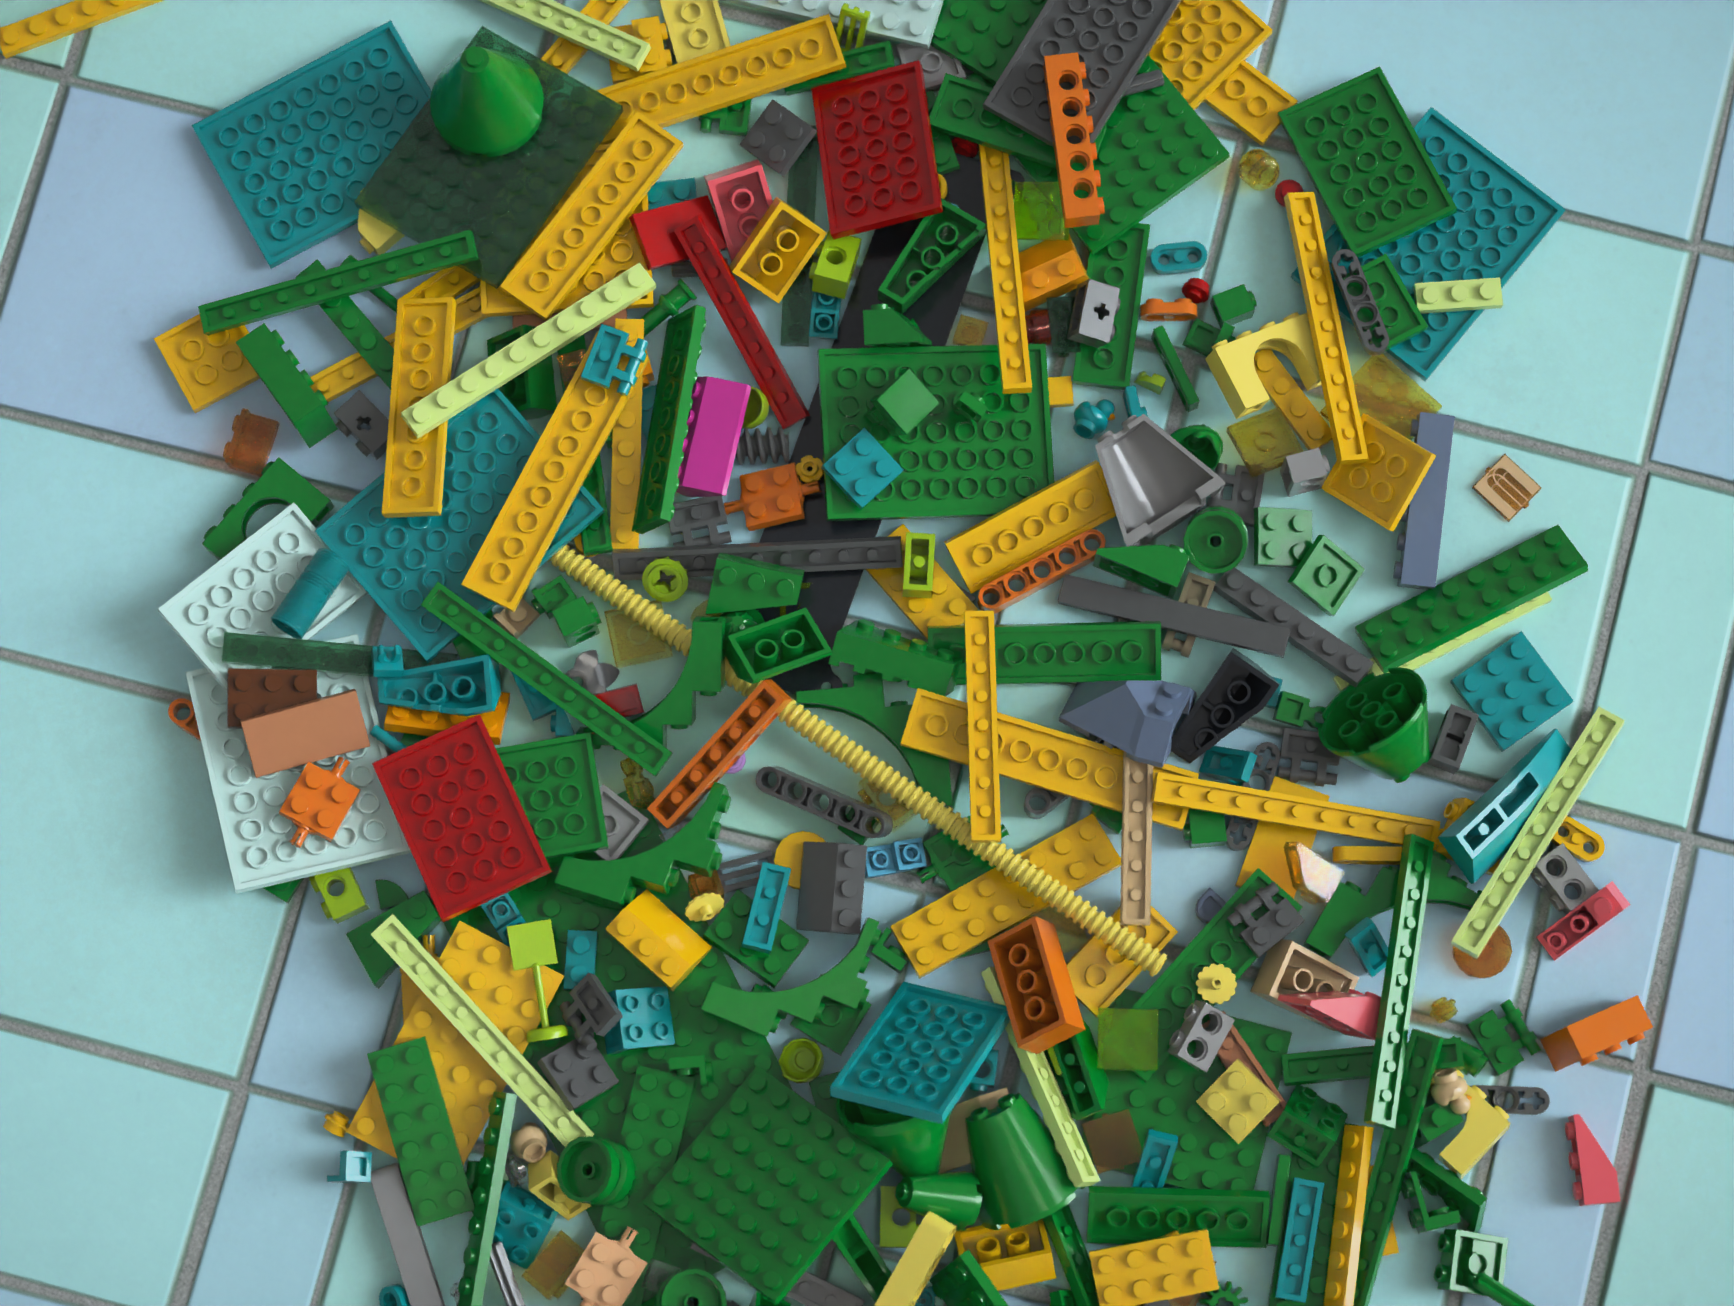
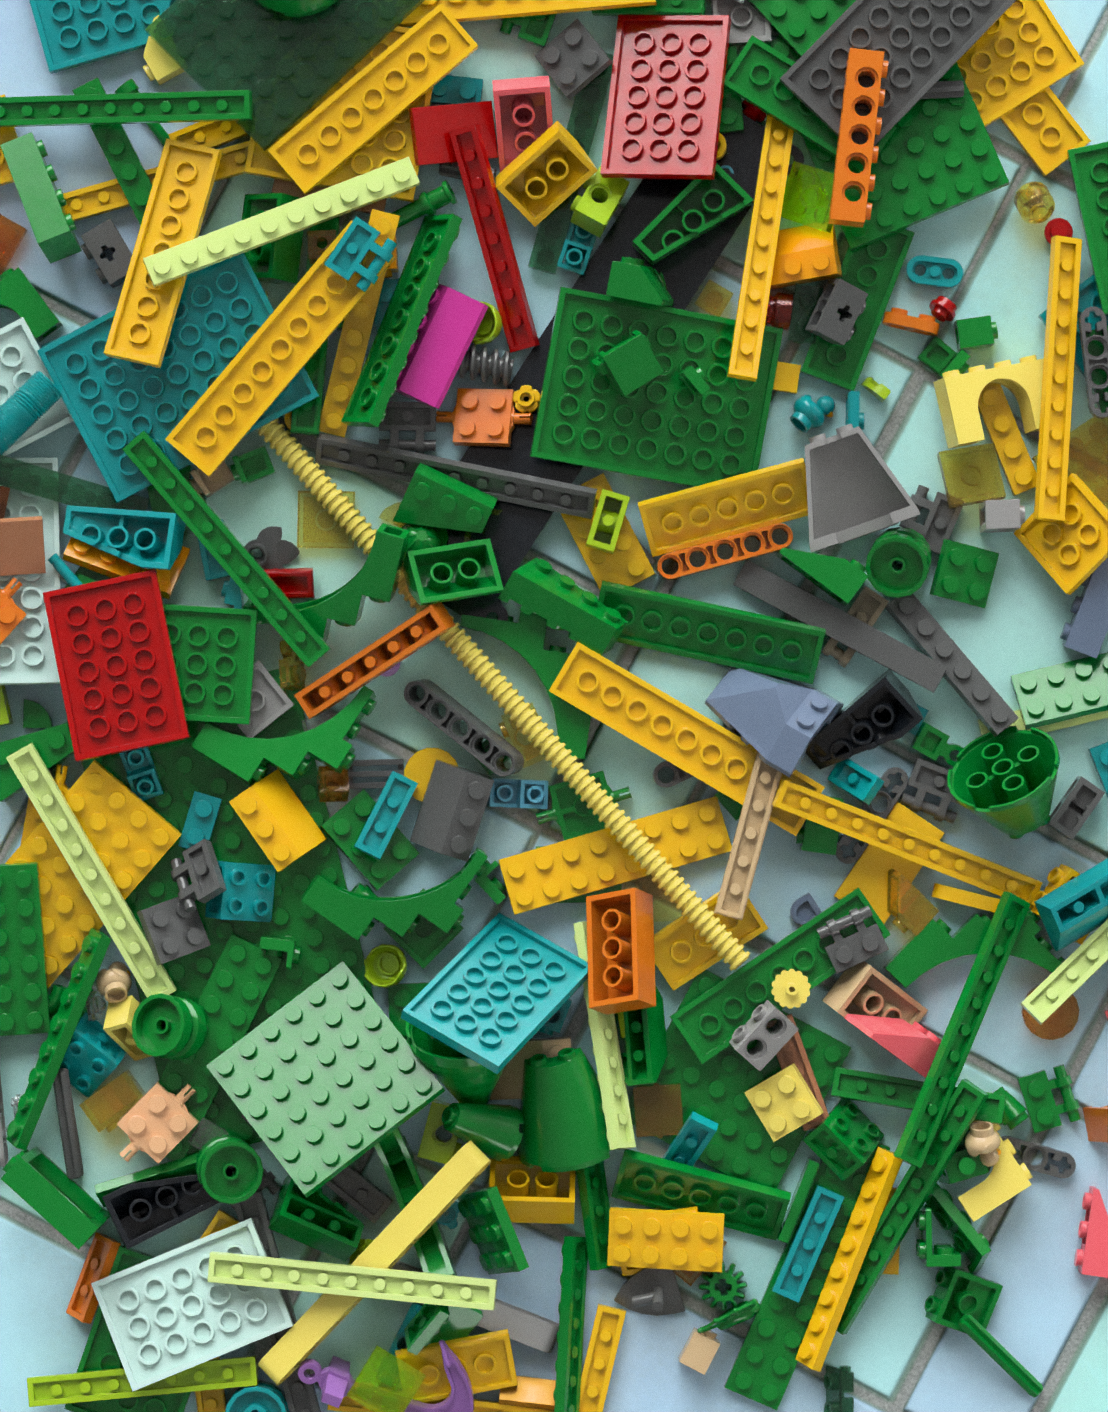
camera: 15 degrees right, 10 degrees up
teal tile [371,645,404,677] -> none
lime piece [507,919,568,1042] -> none
green brick [552,596,602,648] -> none
lime gear [642,556,689,602] -> none
light yellow piece [685,892,724,922] -> none
teal plate [821,428,904,510] -> none
yellow plate [964,611,1001,843] -> none
clear neon green plate [1097,1008,1158,1071] -> none
green tile [1151,325,1199,412] -> none
green piece [1170,424,1223,470] -> none
plate [1287,535,1365,616] -> none
teal plate [1344,916,1388,977] -> none
clear yellow plate [1430,997,1458,1024] -> none

